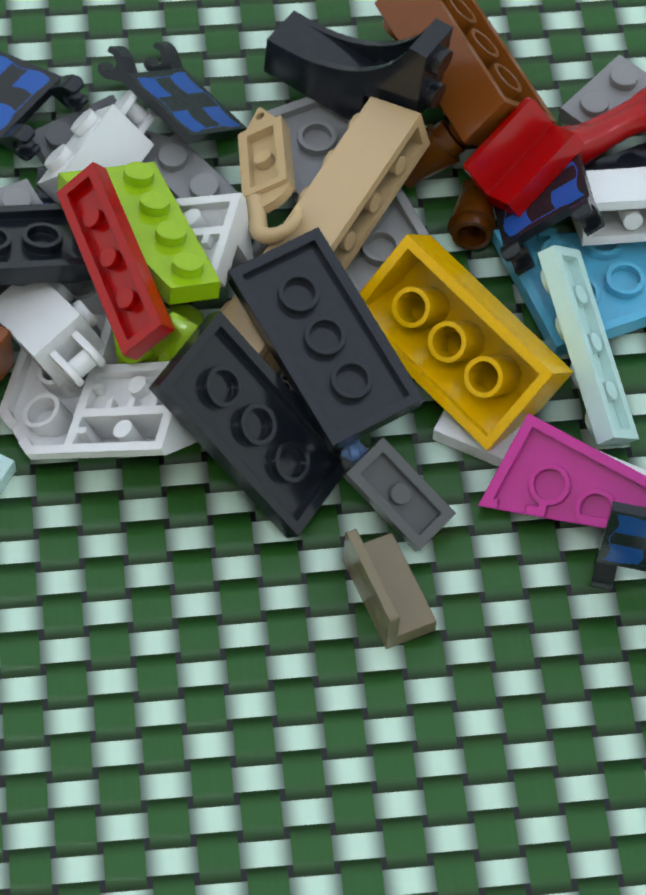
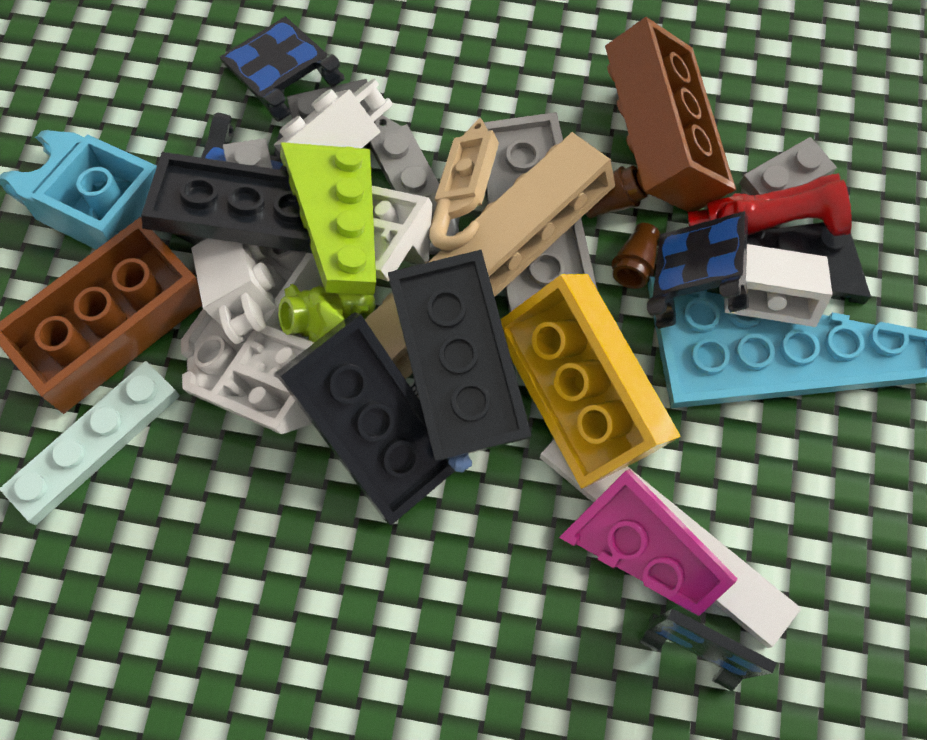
camera: 20 degrees right, 10 degrees up
red plate [56,162,175,360] -> none
black flag [98,41,246,144] -> none
black arch [264,11,453,121] -> none
dark grey plate [342,437,456,551] -> none
dark tan panel [343,529,437,649] -> none
red panel [463,97,585,218] -> none
light aqua plate [537,245,639,446] -> none

